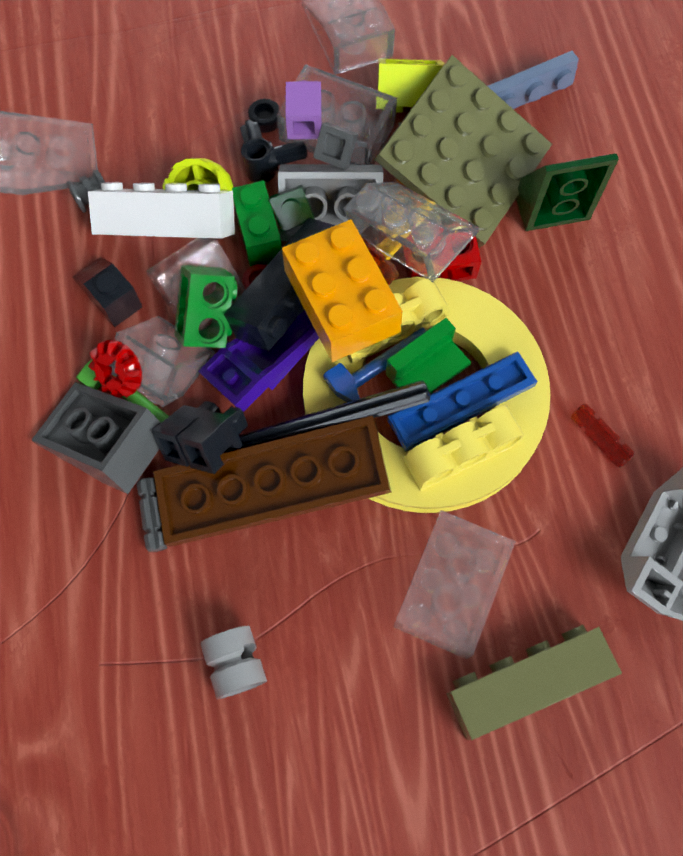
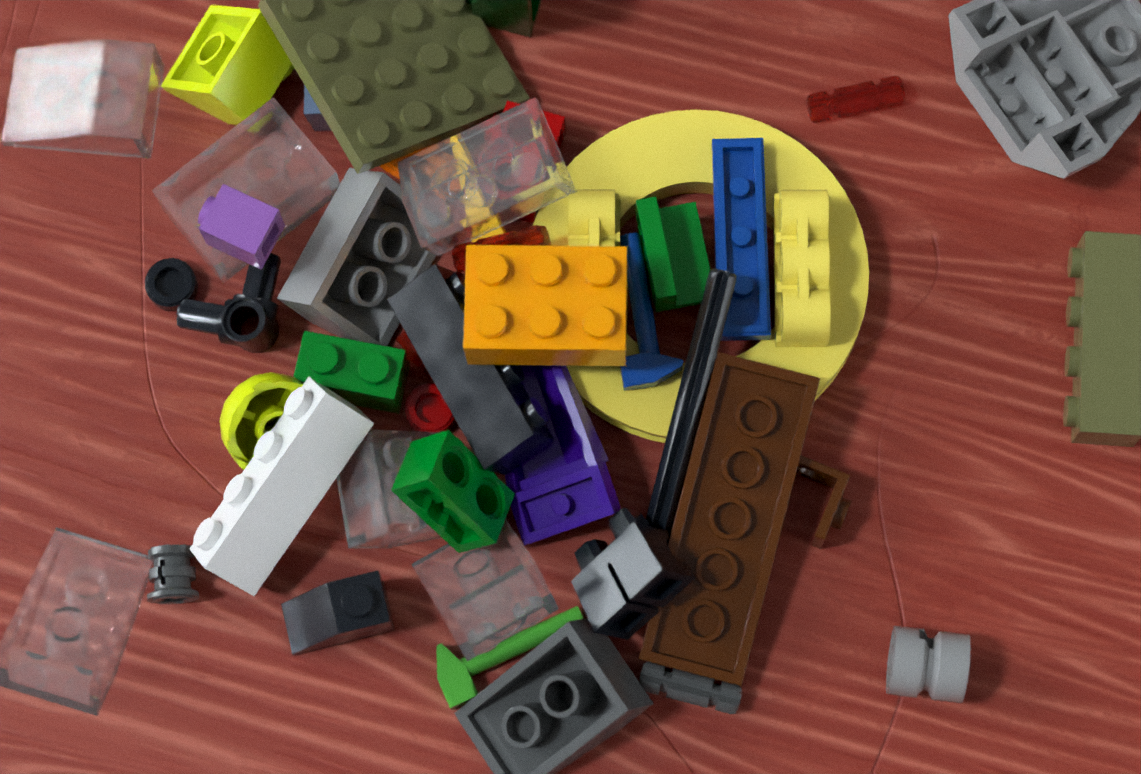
camera: 60 degrees left, 5 degrees up
red gear [88,340,142,398] -> none
dark green plate [269,185,315,232] -> none
dark grey plate [313,122,358,170] -> none
clear brick [393,510,516,659] -> none
none -> reddish brown bracket [796,456,851,549]

